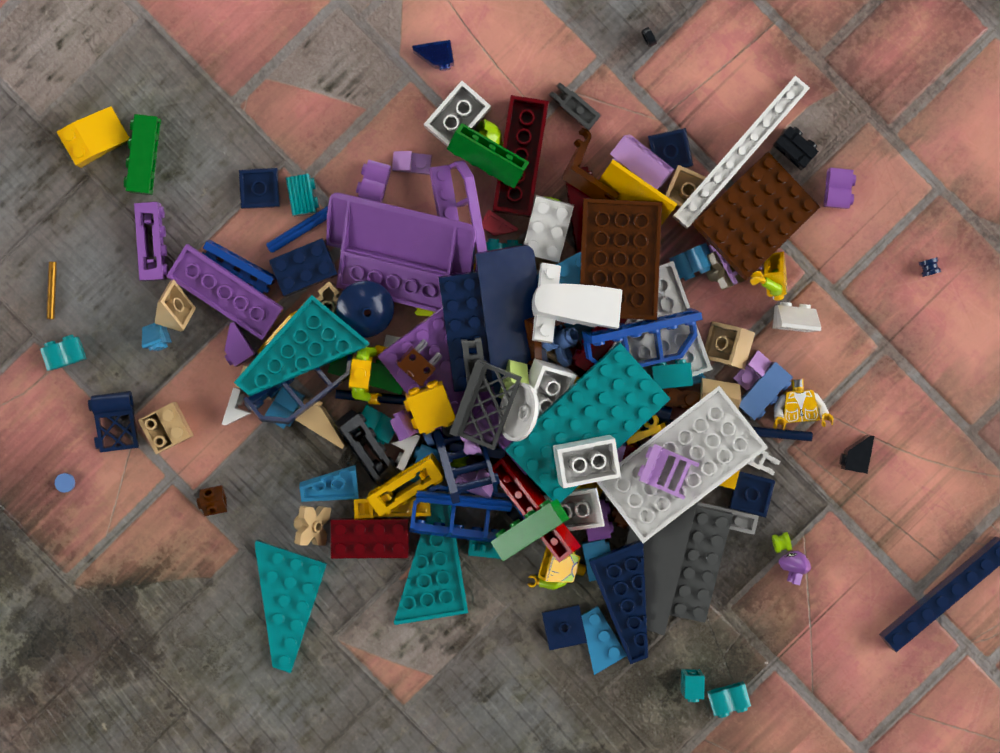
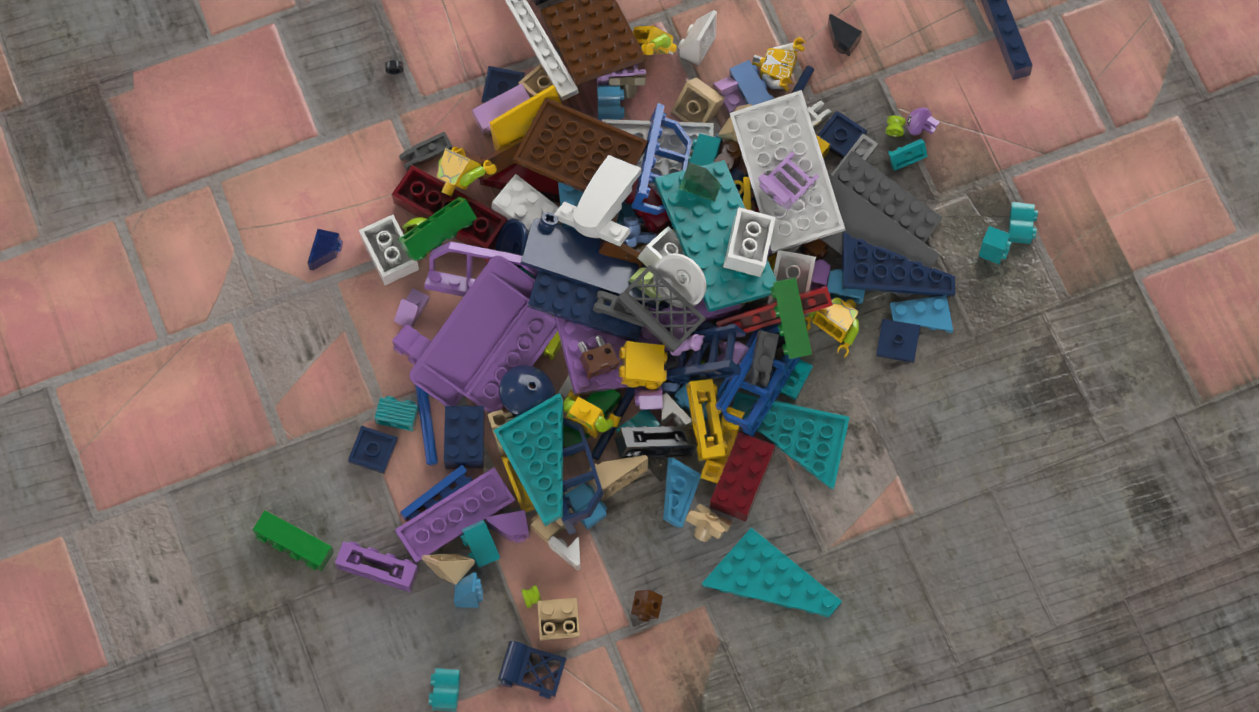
camera: 70 degrees left, 20 degrees down
pearl gold bar [47,262,57,319] -> none
yellow slope [57,106,129,168] -> none
none -> torso [437,147,497,196]
none -> teal brick [460,520,500,568]
none -> dark blue dish [495,219,528,268]
none -> lime wheel [521,585,542,608]
none -> dark blue bush [539,212,558,231]
none -> clear green slope [679,162,721,202]
none -> dark grey hinge [749,330,779,387]
none -> teal plate [888,139,928,171]

